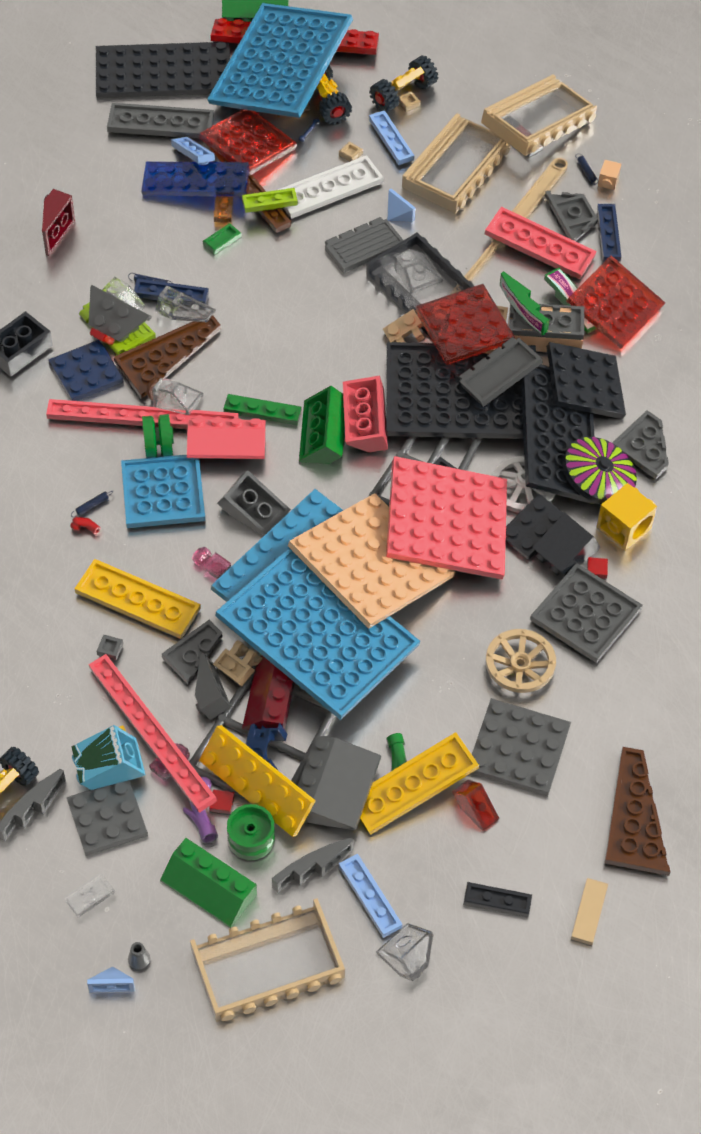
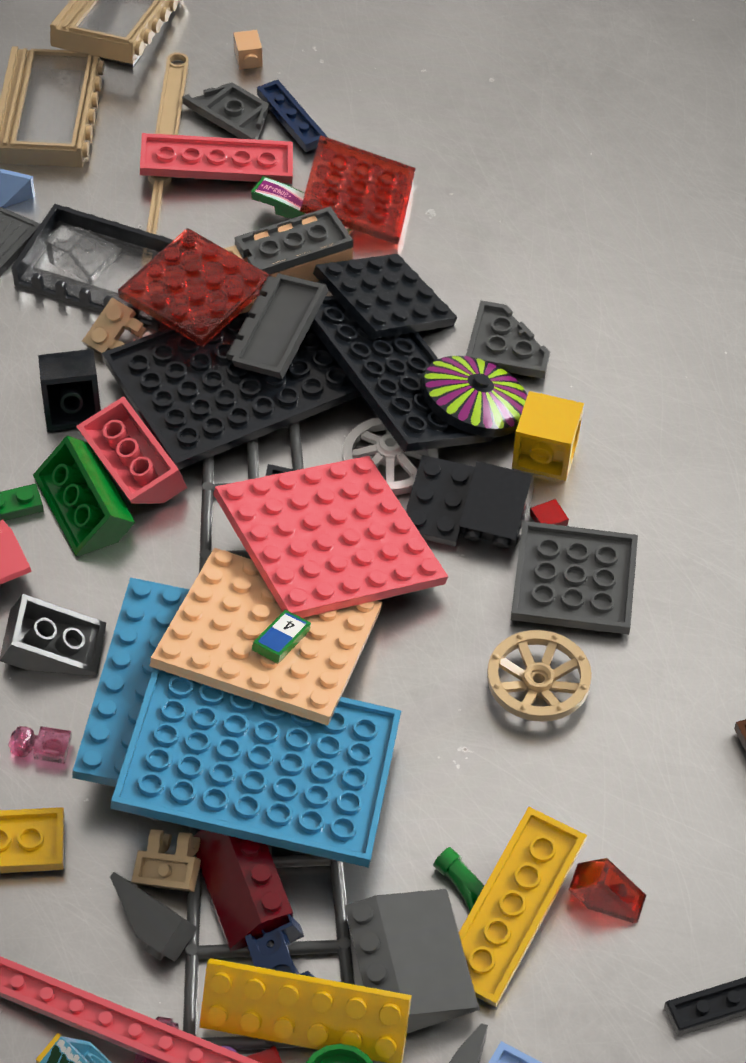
camera: 30 degrees left, 5 degrees down
dark grey wing [162,619,223,684] -> none
dark grey plate [472,698,571,797] -> none
green slope [499,271,550,336] -> none
dark blue piece [575,154,598,185] -> none
none -> black slope [38,349,101,432]
none -> tile [252,610,311,664]

